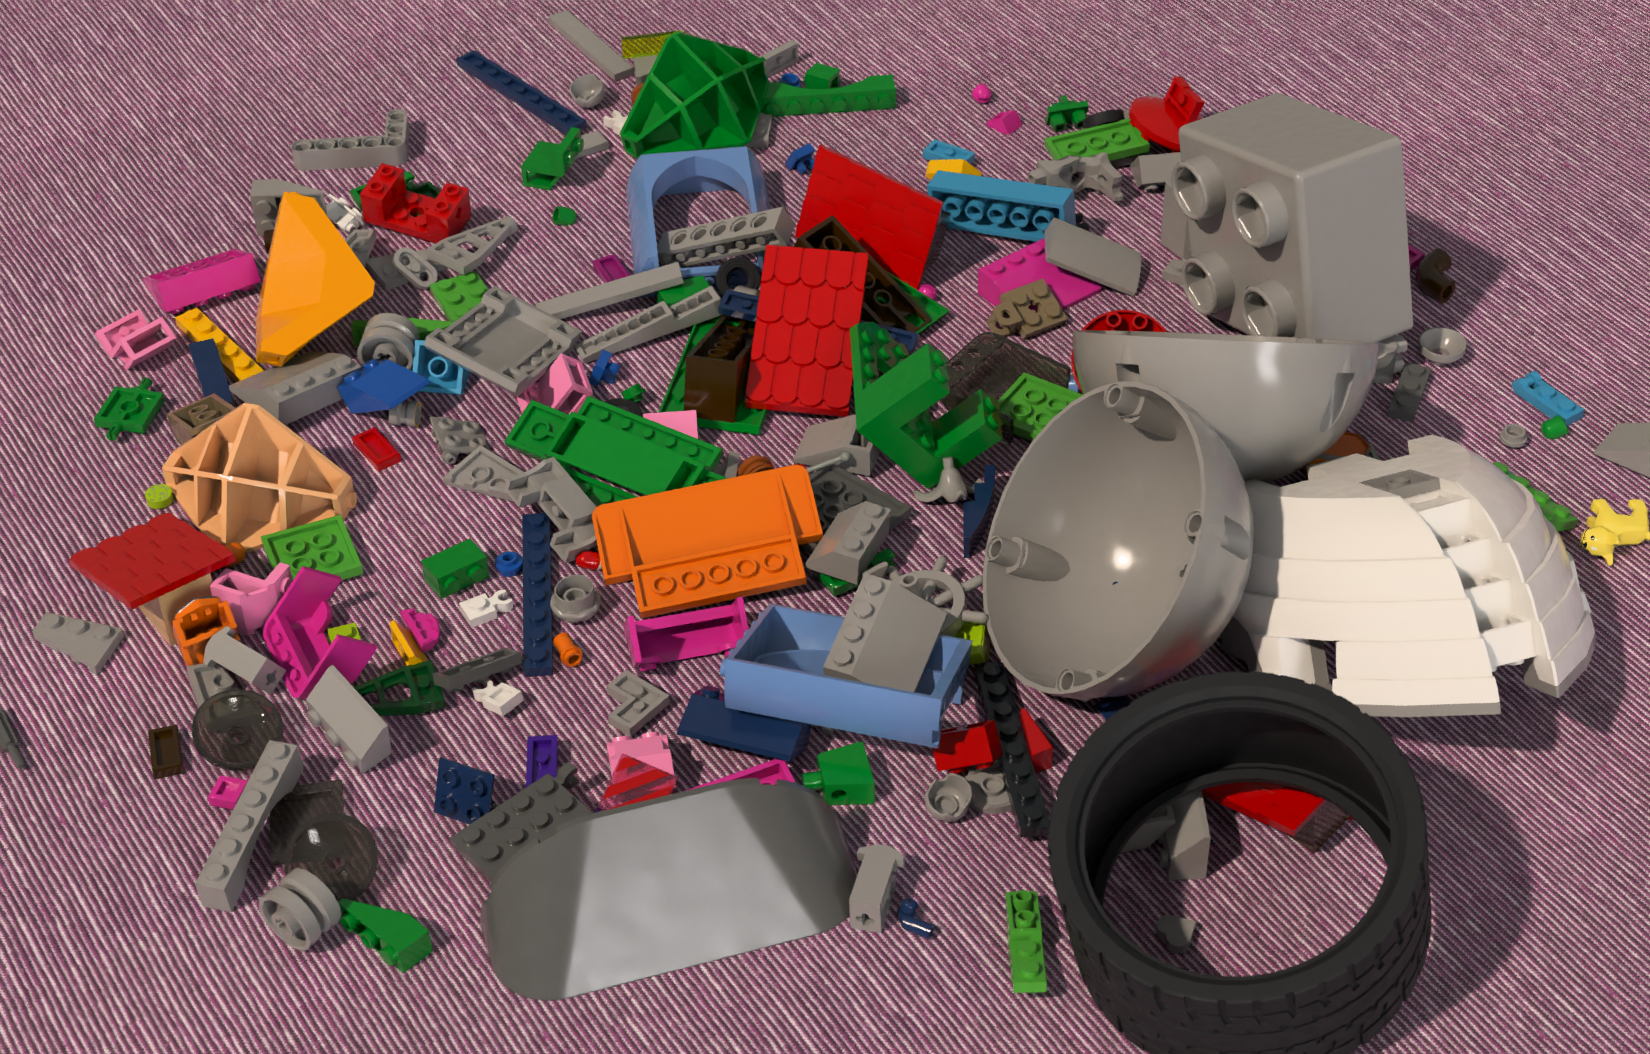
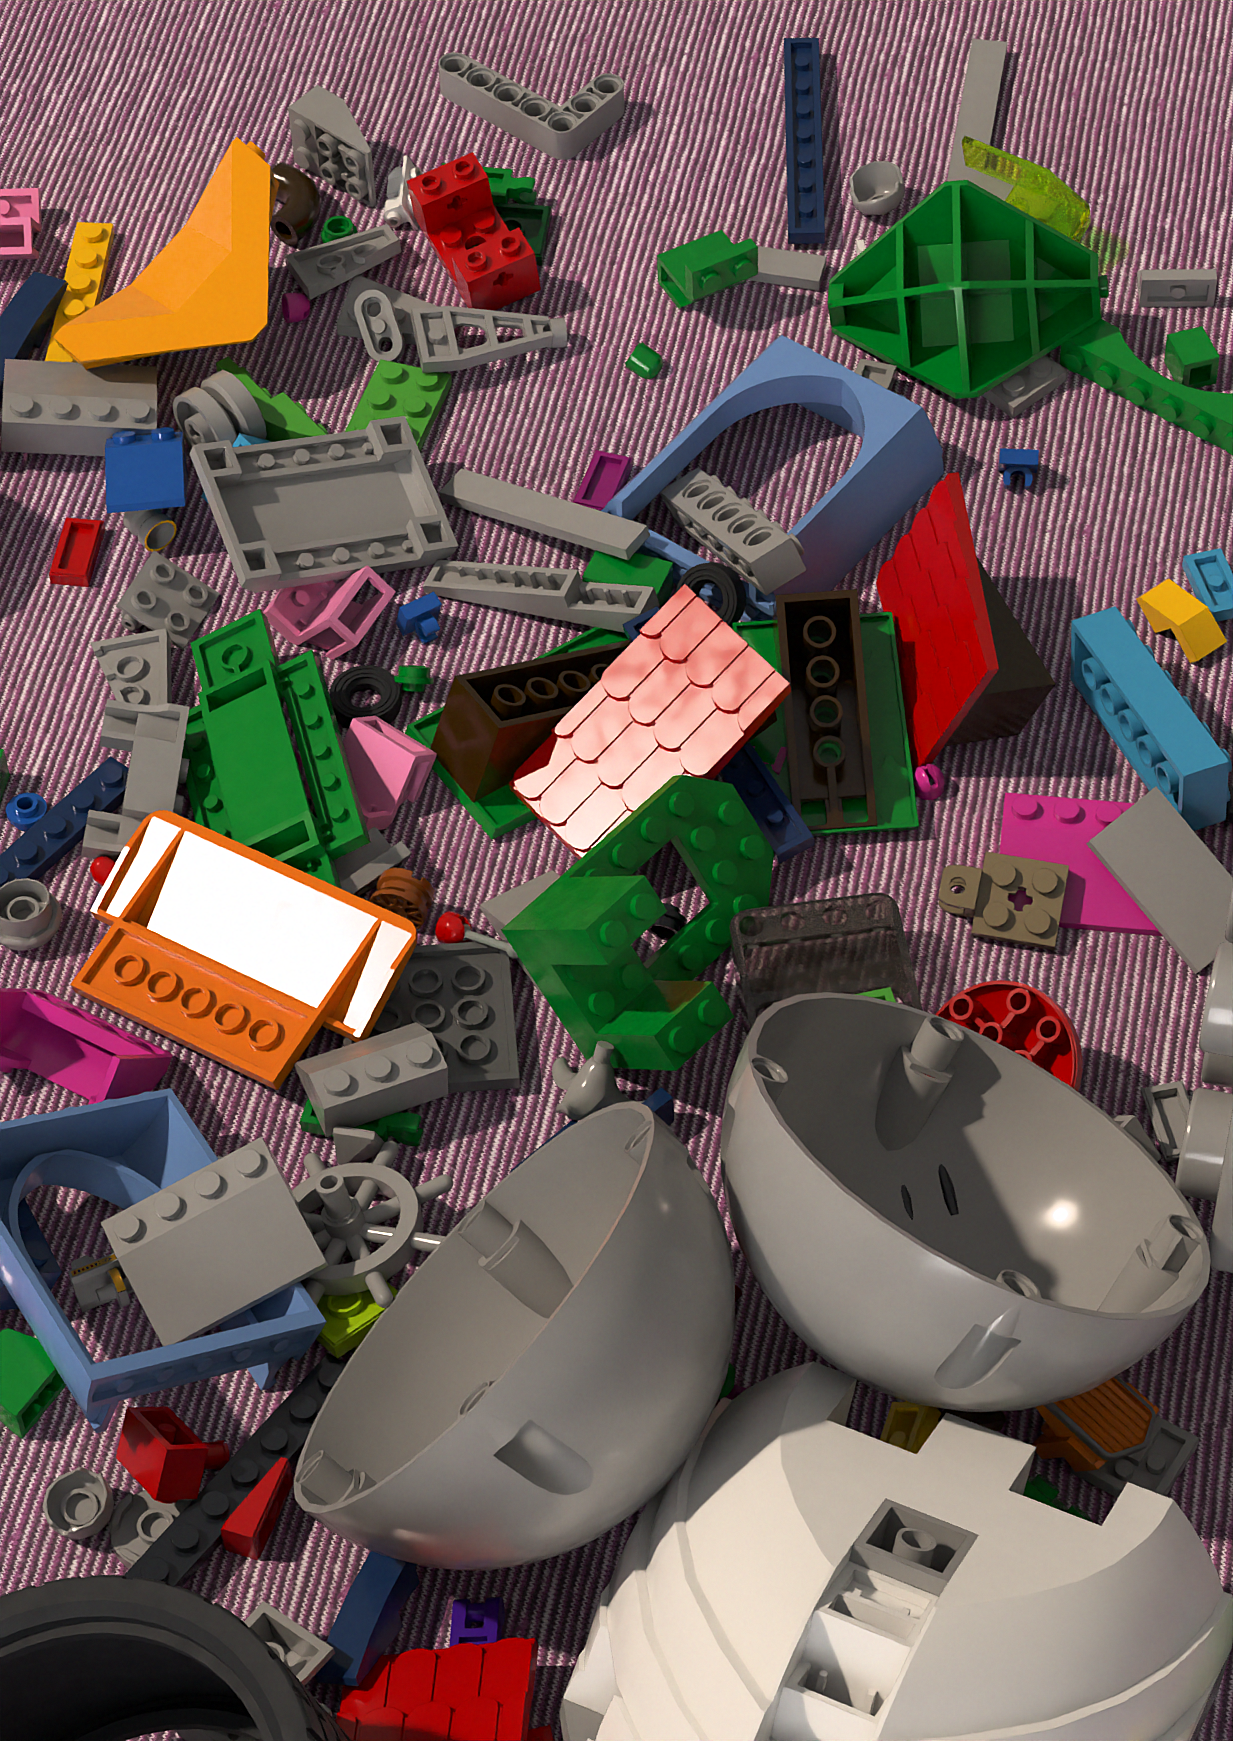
camera: 45 degrees right, 10 degrees up
dark pink slope [143,248,261,314] -> none
blue plate [779,73,801,87] -> none

